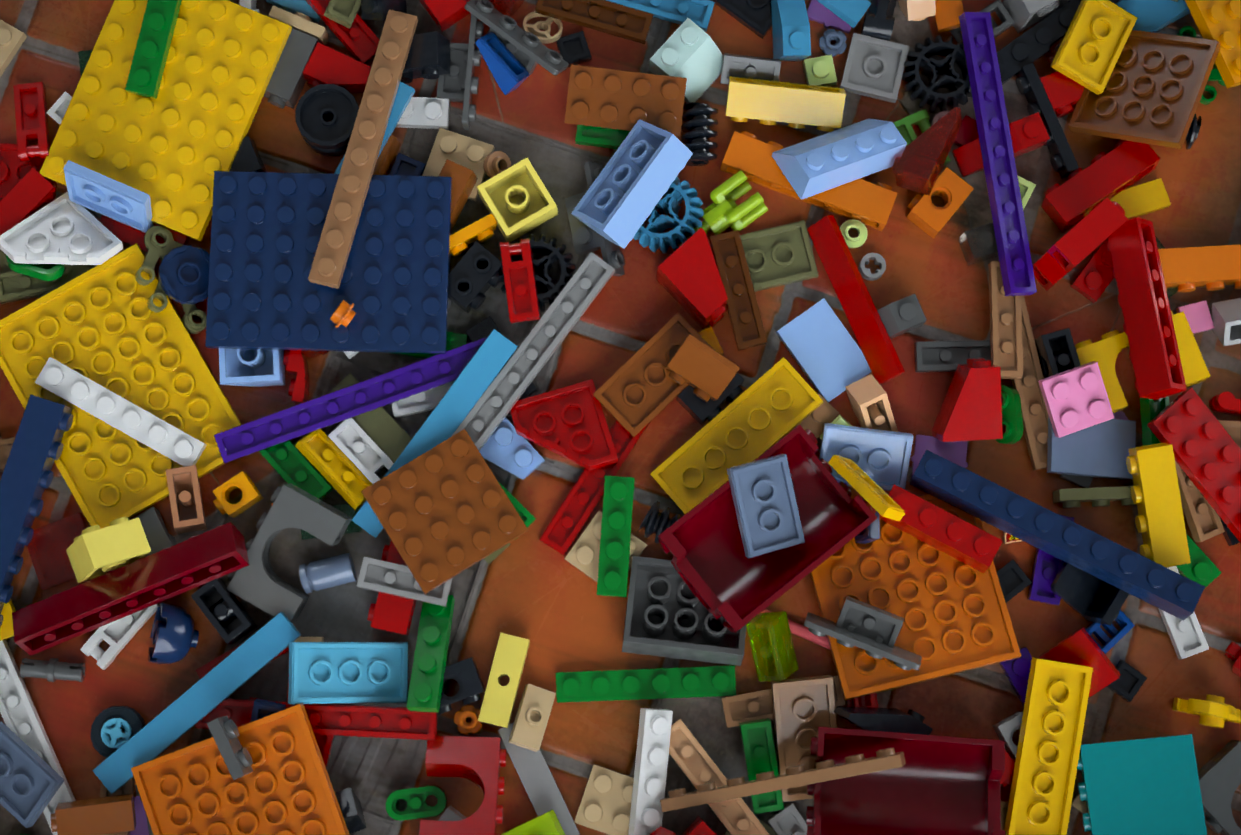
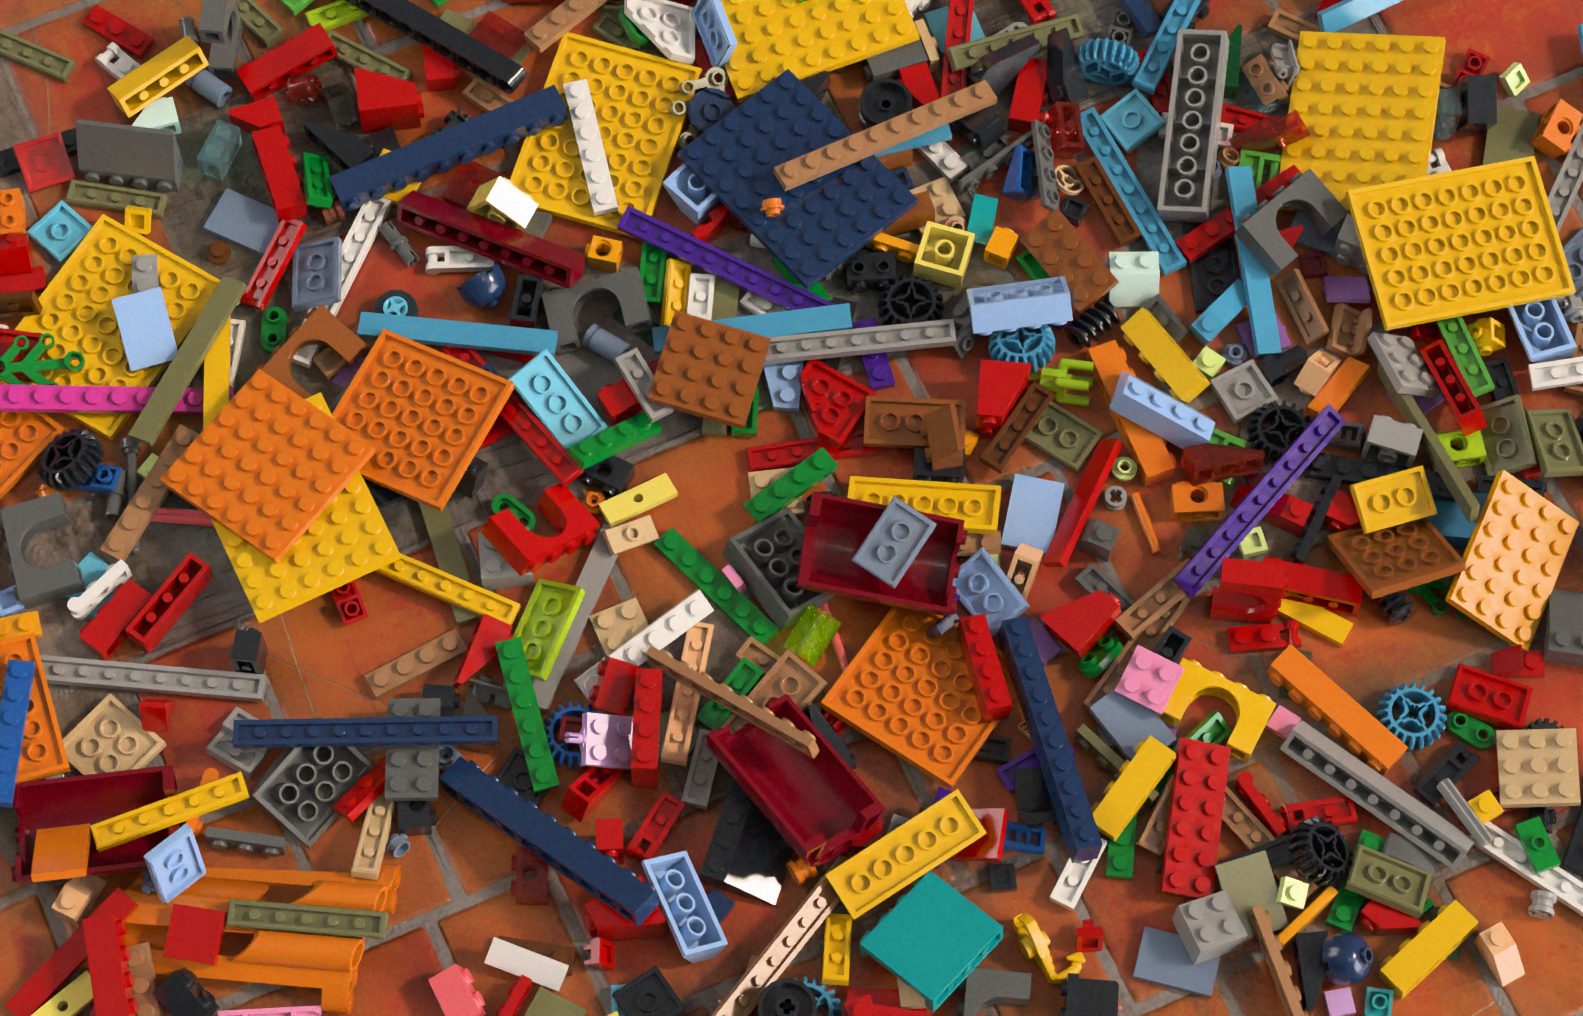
camera: 50 degrees right, 15 degrees down
nougat slope [166,465,207,534] -> none
dark grey plate [207,716,253,780] -> none
red plate [500,238,540,323] -> none
dark grey bracket [804,596,922,670] -> none
yellow tile [828,455,905,521] -> none
red brick [1107,217,1187,400] -> none
none -> bright pink tile [722,564,748,594]
none -> dark purple plate [852,317,895,391]
none -> teal slope [967,193,998,246]
none -> light orange brick [983,226,1019,270]
none -> orange piece [1129,492,1162,555]

